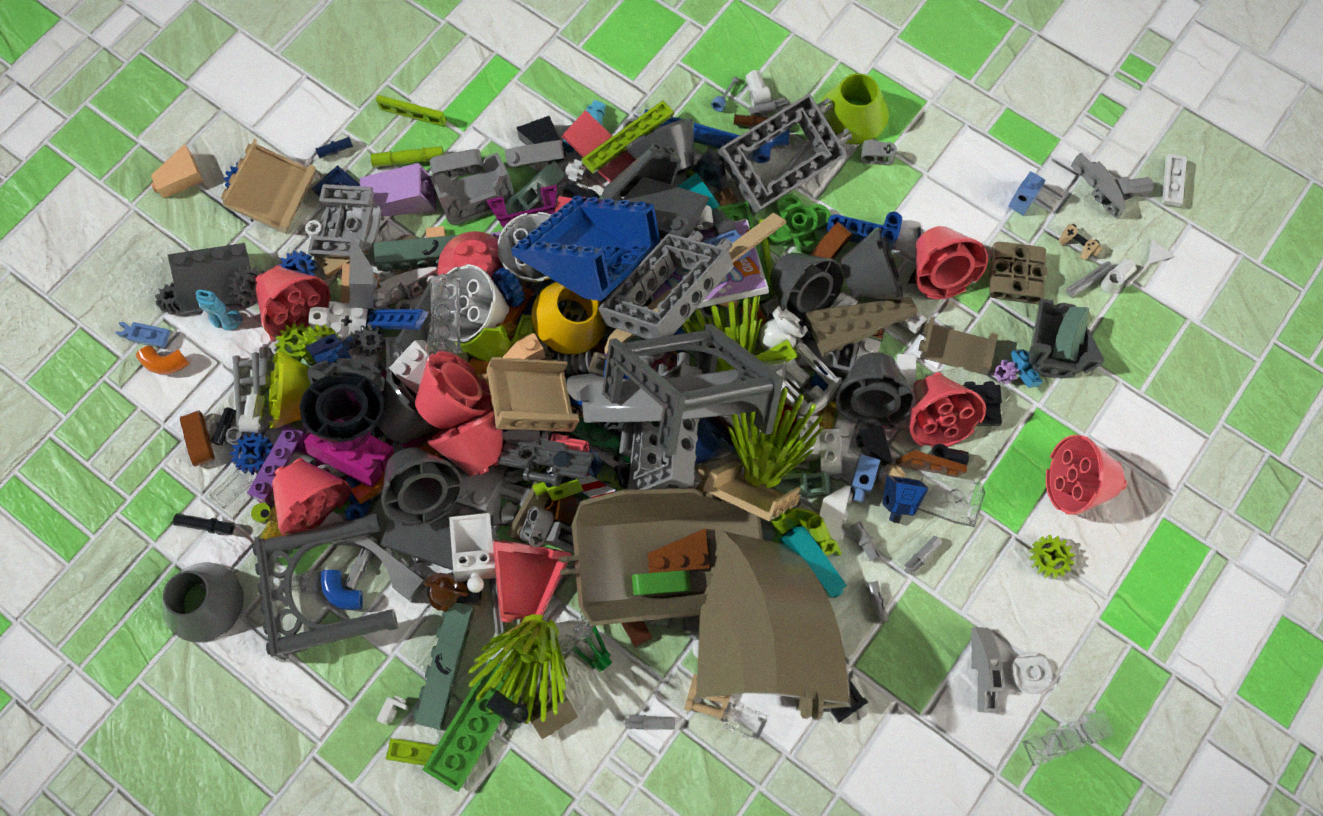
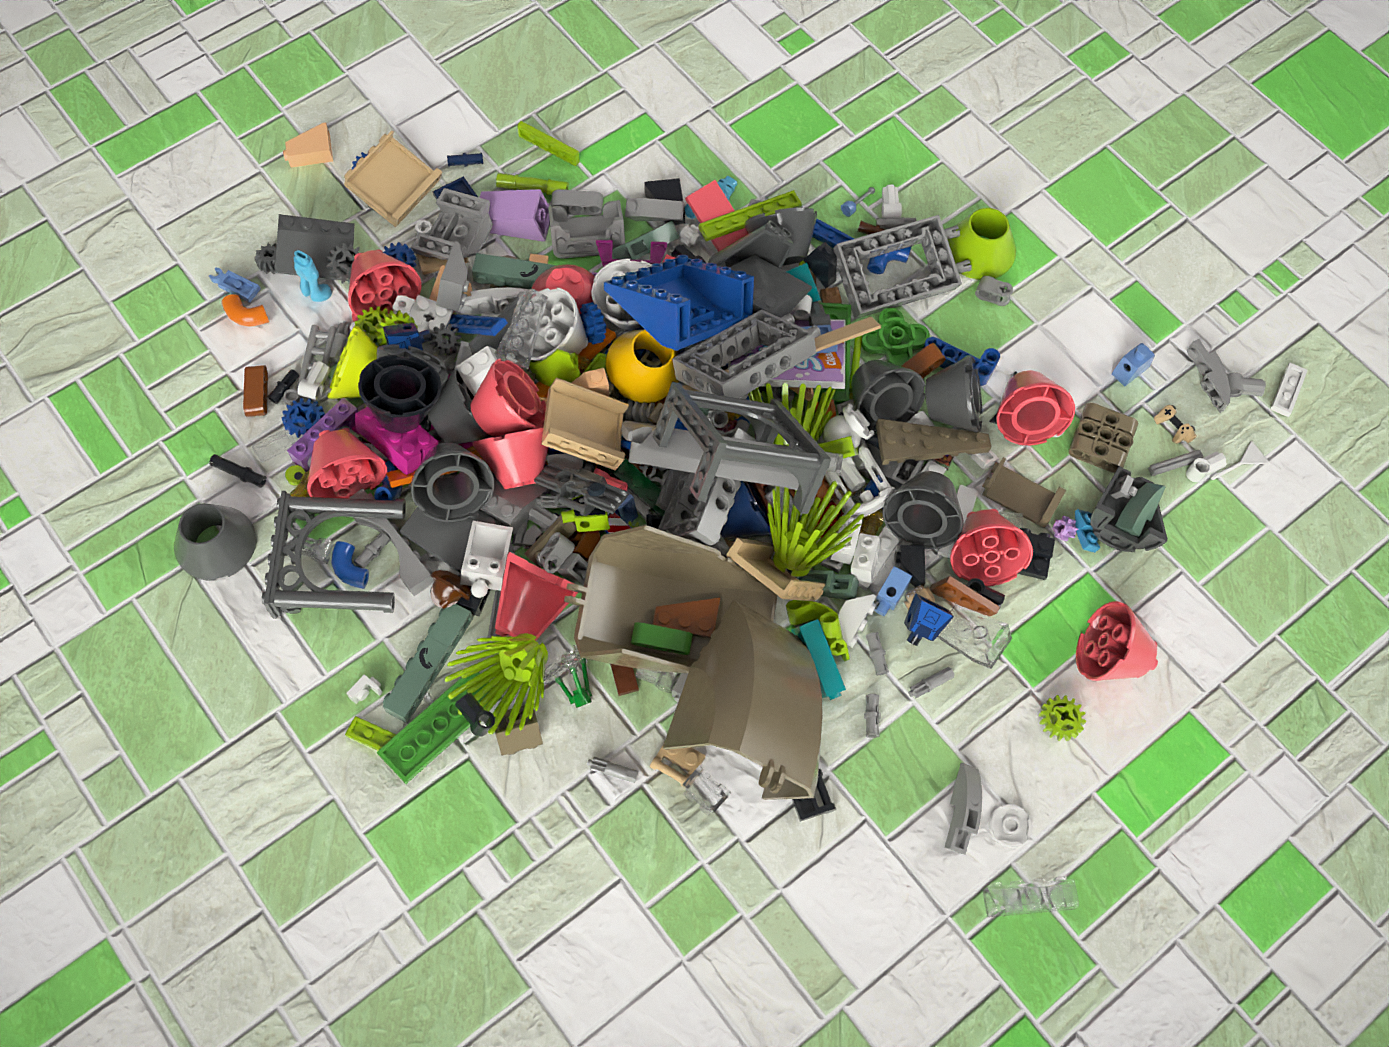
camera: 10 degrees right, 5 degrees down
none -> light grey tile [1110,475,1138,499]

